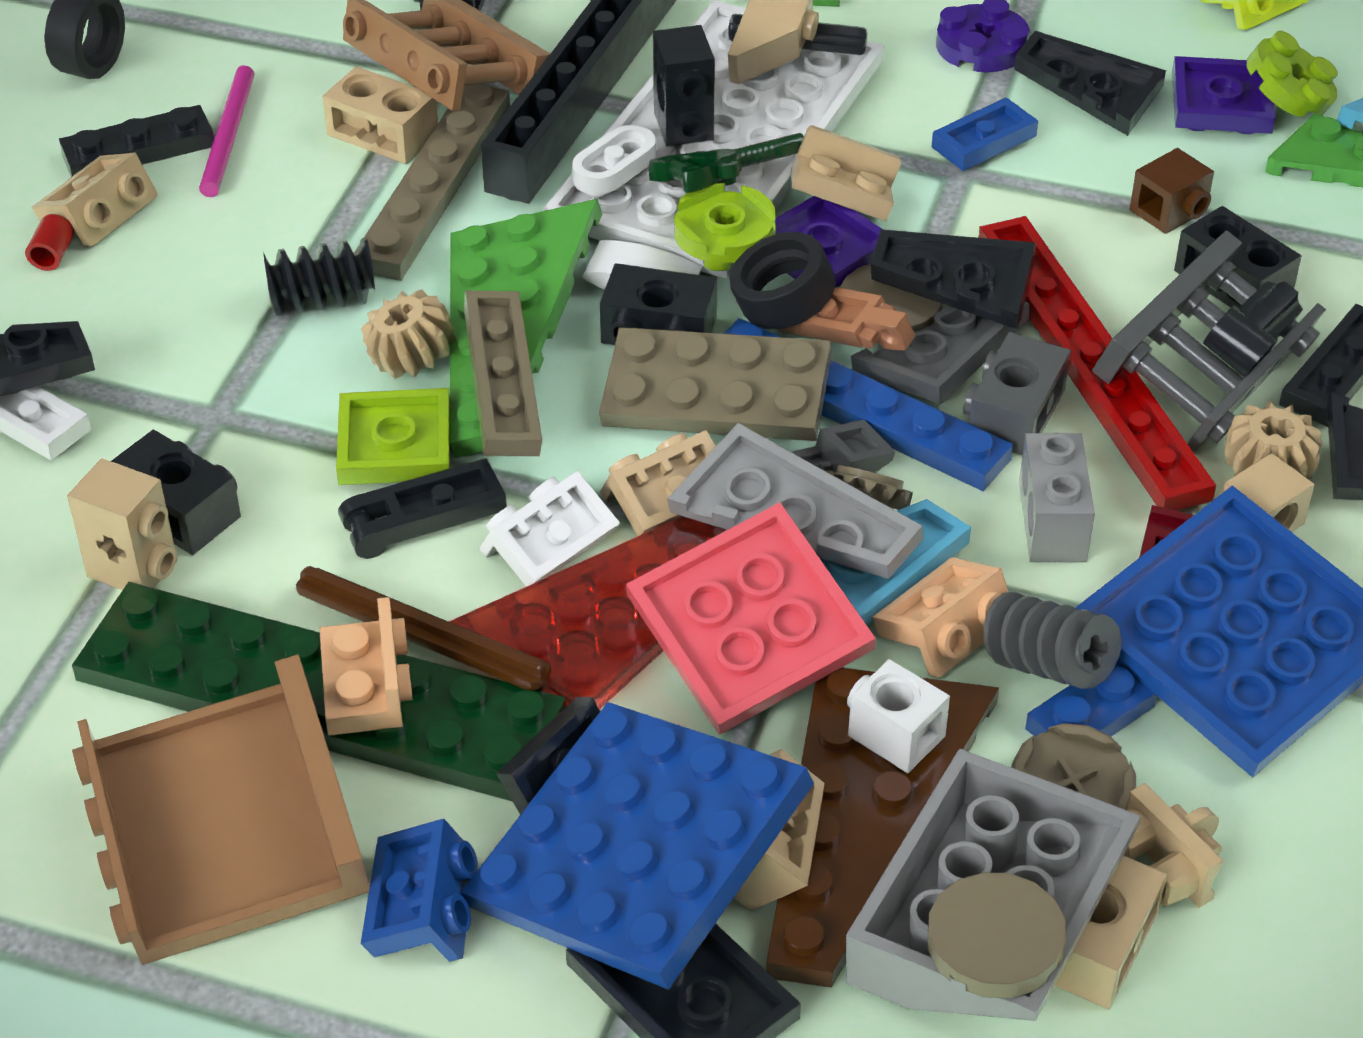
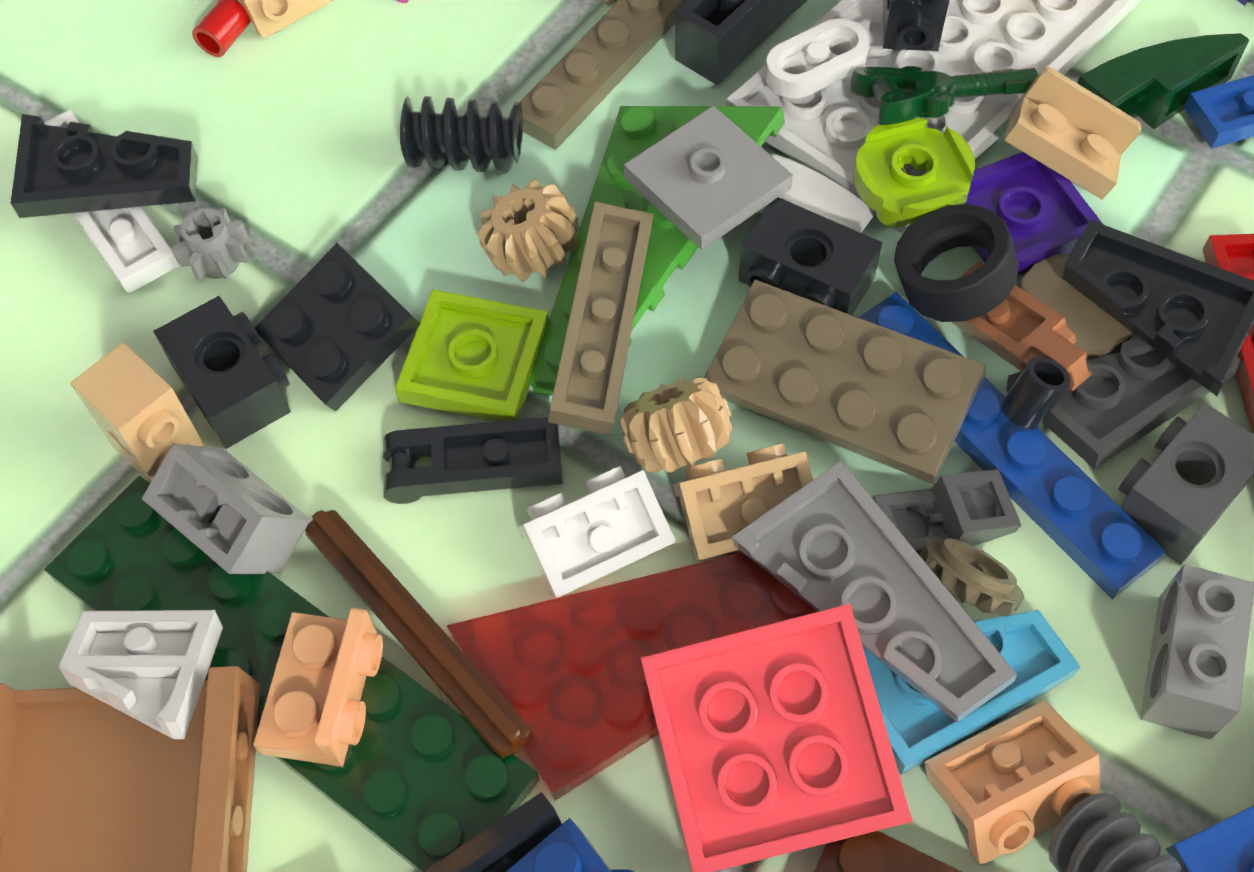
camera: 20 degrees right, 15 degrees up
none -> white wing [58,610,223,739]
none -> light grey brick [142,443,311,574]
none -> light grey gear [172,207,249,281]
none -> black plate [255,243,421,412]
none -> tan gear [620,377,733,473]
none -> light grey plate [624,105,793,250]
none -> black hinge [1002,357,1070,429]
none -> dark green slope [1077,33,1249,129]

